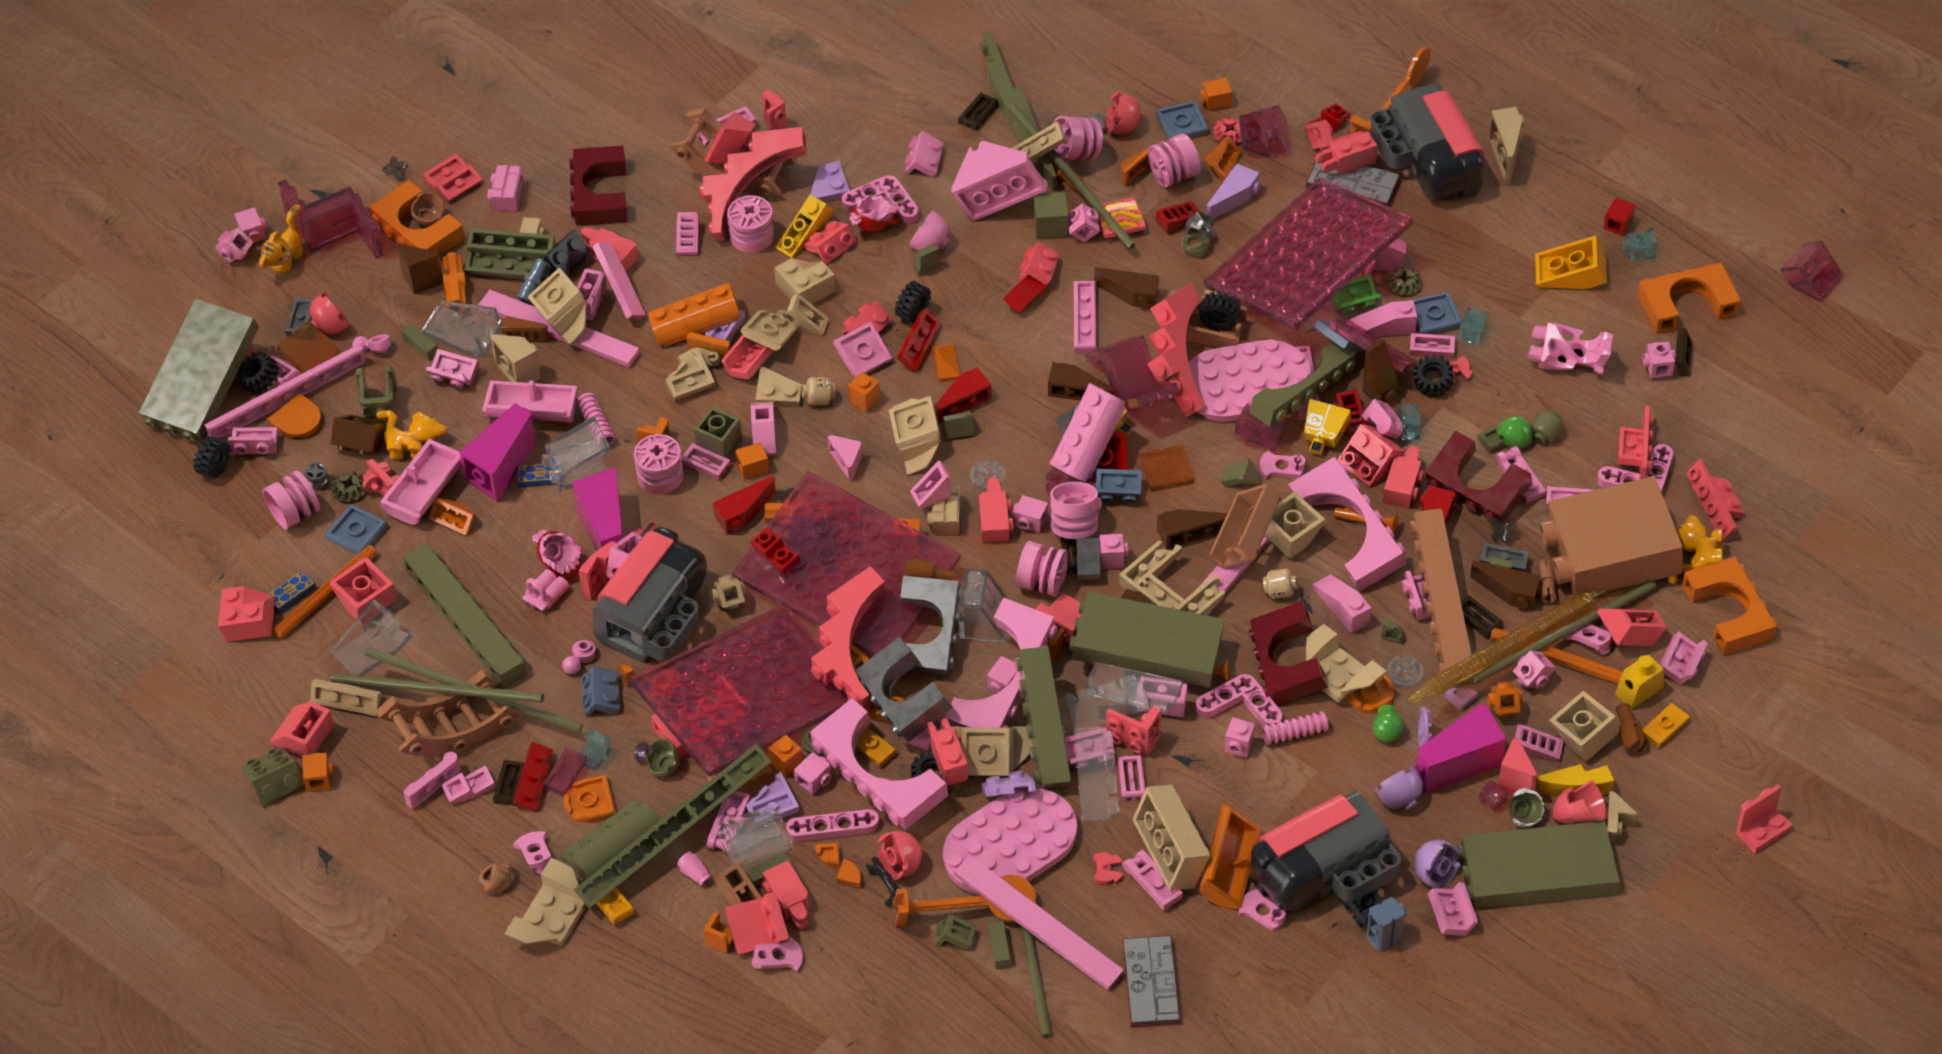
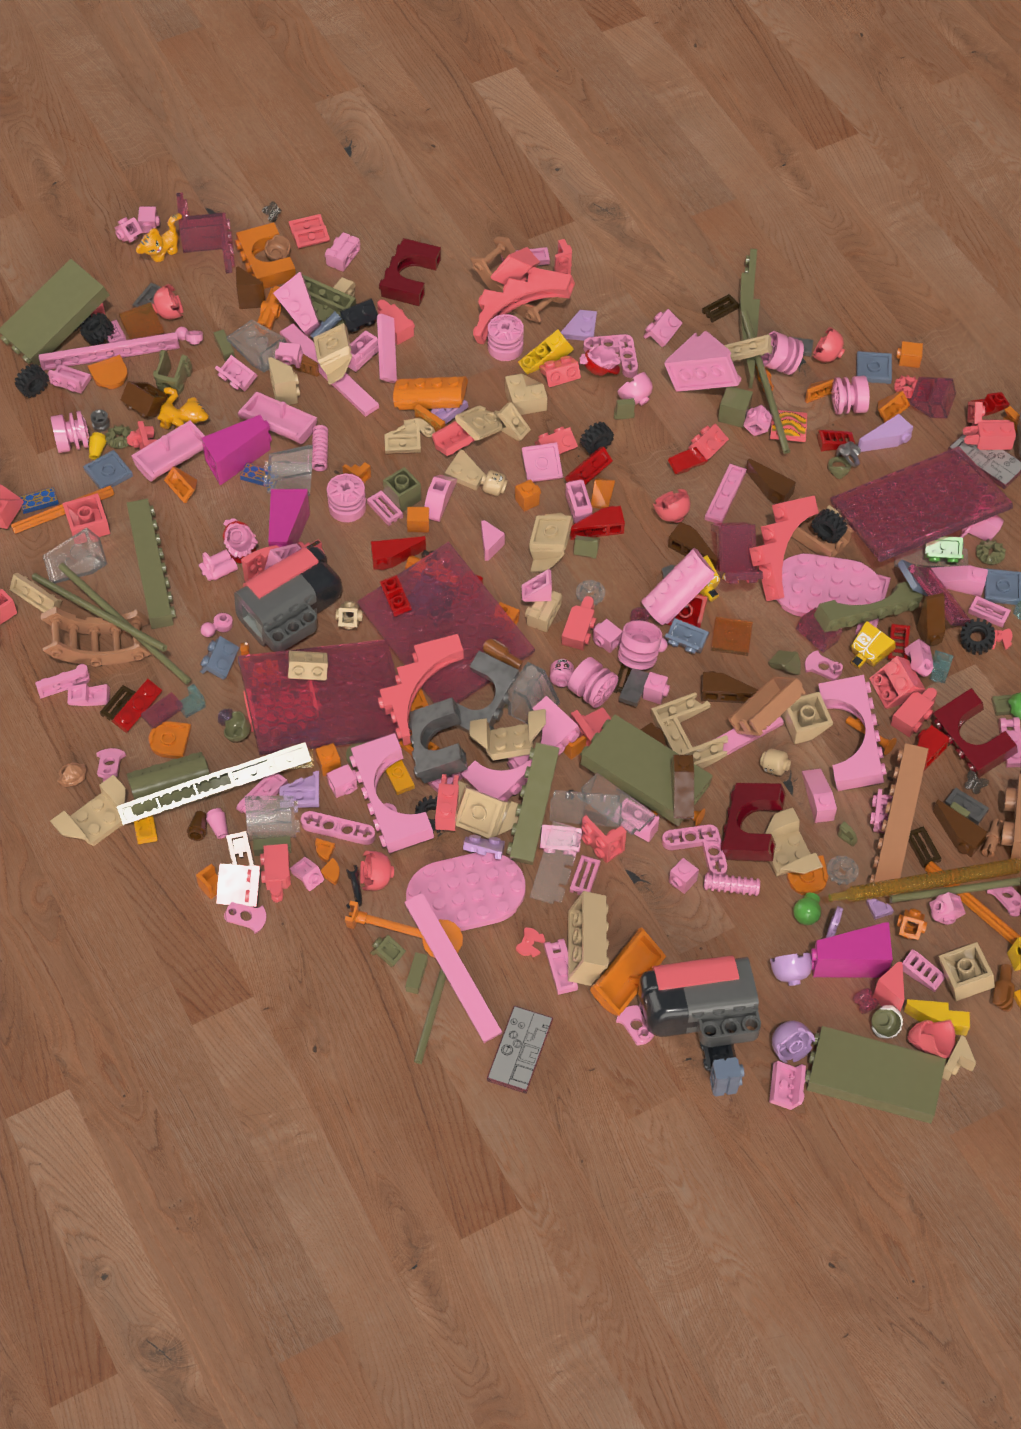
camera: 20 degrees right, 5 degrees up
bright pink slope [676,212,699,255] -> none
none -> yellow cone [89,432,107,460]
none -> reddish brown cone [187,811,207,841]
none -> bright pink wedge [273,272,320,337]
none -> bright pink brick [275,342,303,368]
none -> tan bracket [288,651,328,680]
none -> bright pink bracket [289,857,324,891]
none -> tan piece [470,709,546,760]
none -> bright pink head [550,659,575,687]
none -> bright pink brick [565,480,592,523]
none -> coral cylinder [653,489,691,523]
none -> reddish brown slope [670,755,694,819]

